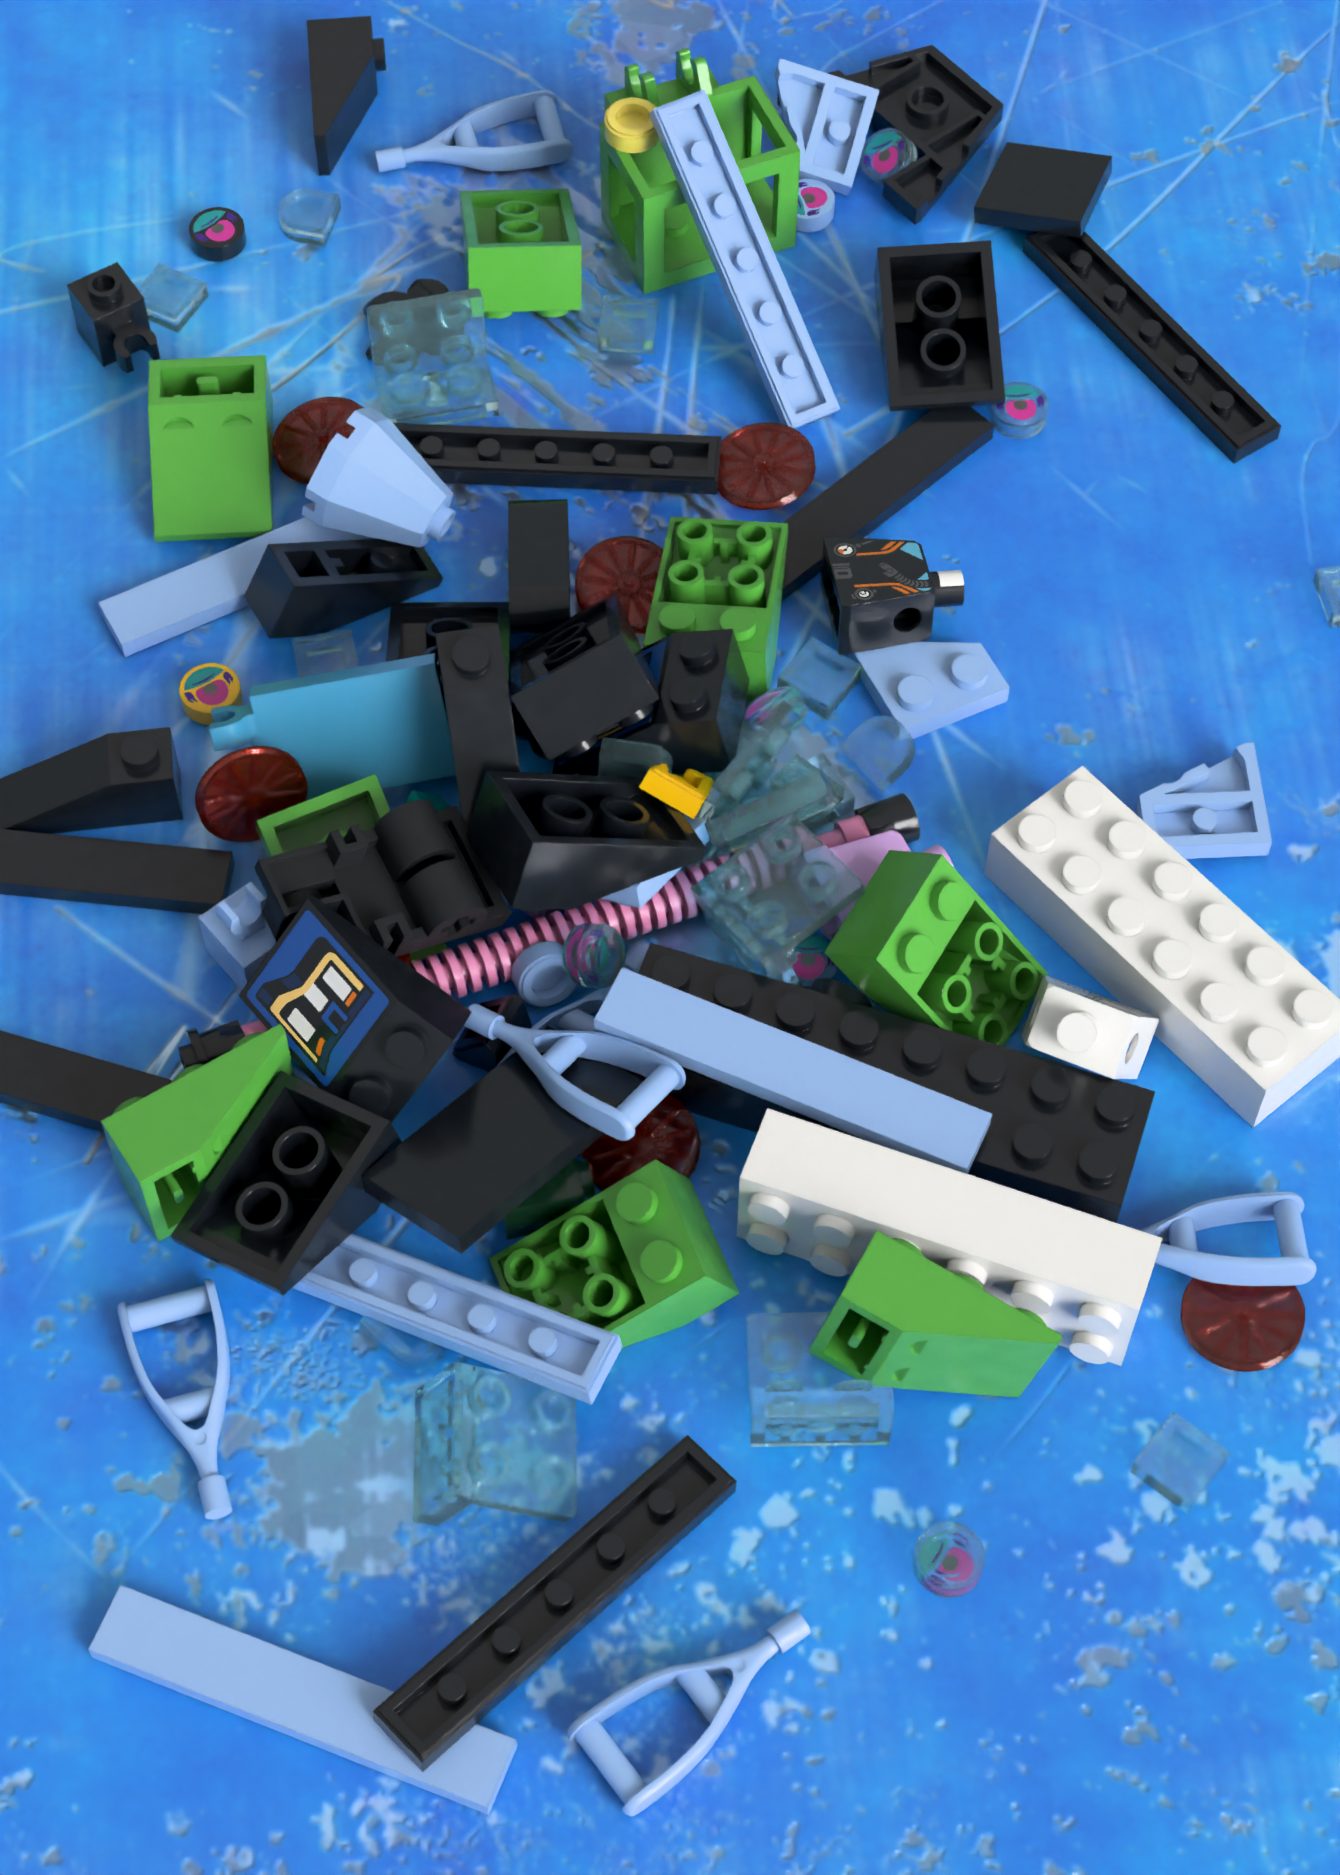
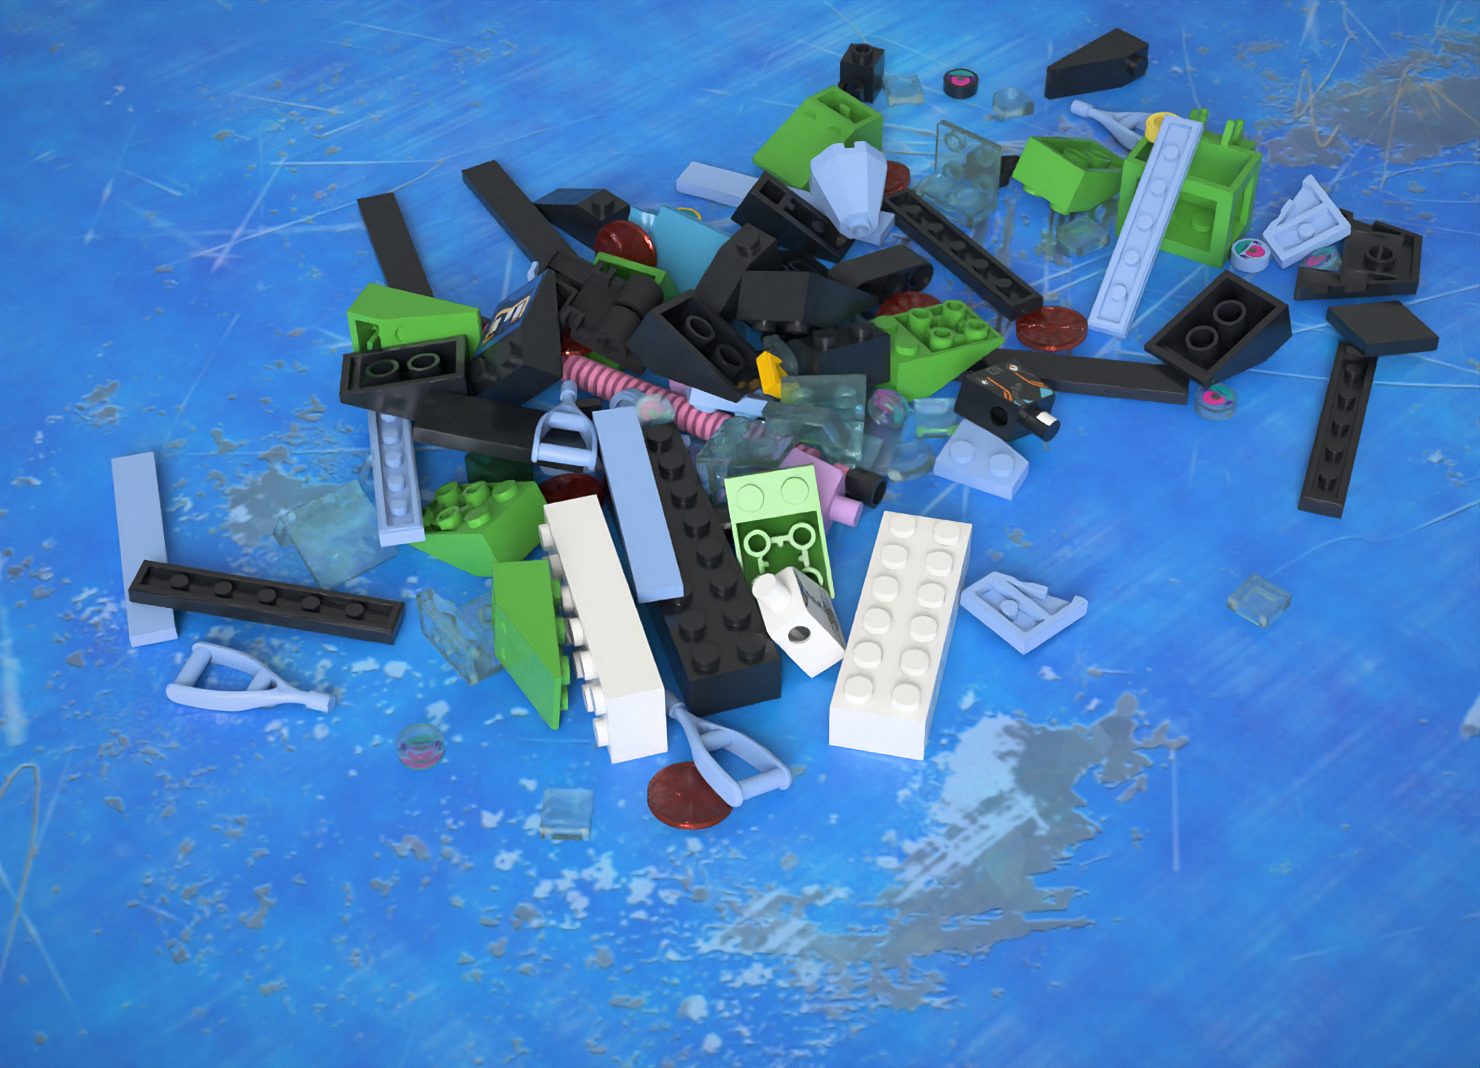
camera: 55 degrees right, 15 degrees down
light blue piece [117,1279,232,1520] -> none

